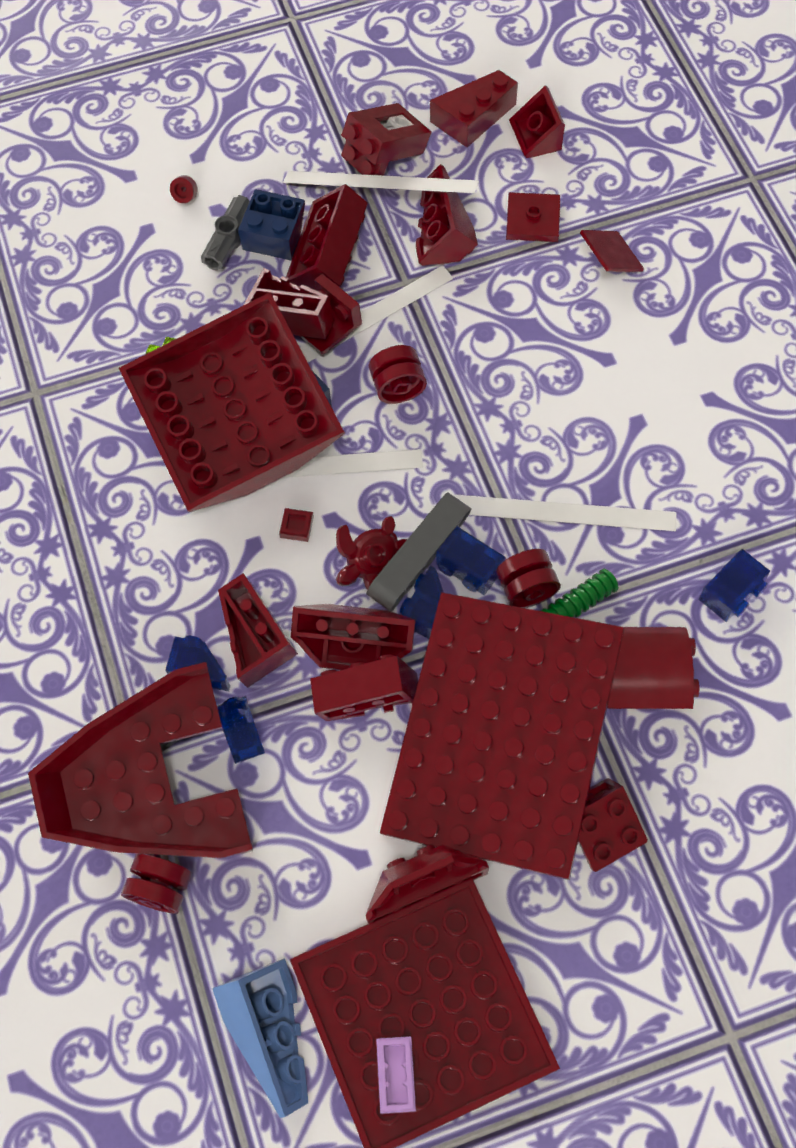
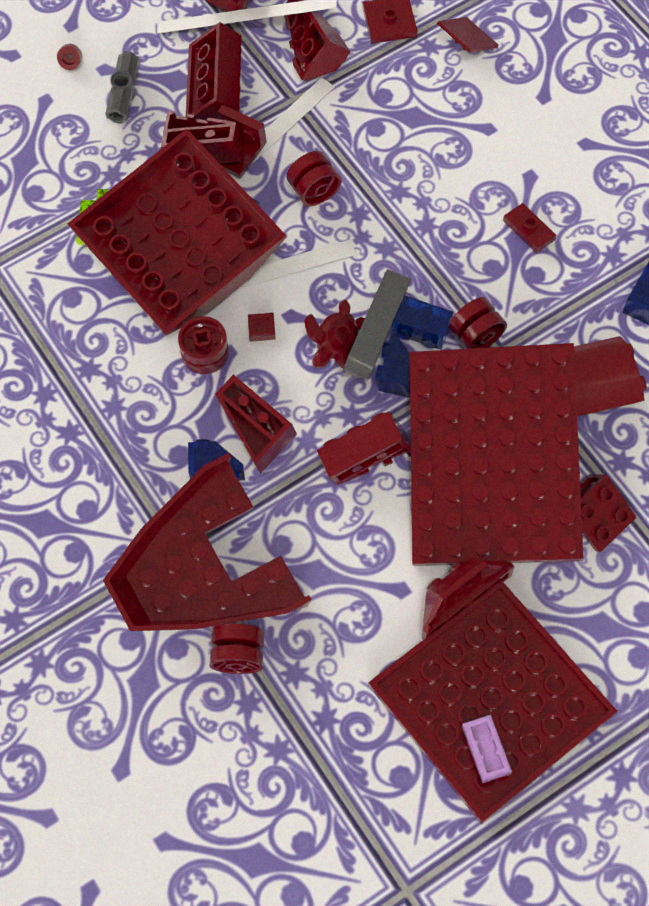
camera: 15 degrees left, 0 degrees up
medium blue wedge [212,959,308,1118] -> none
clear blue slope [217,696,265,764] -> none
dark blue slope [238,189,305,261] -> none
dark red wedge [290,604,416,670] -> none
white sticker [453,495,676,531] -> none
green piece [540,568,619,617] -> none
none -> dark red wheel [178,316,229,374]
none -> dark red plate [503,203,557,253]

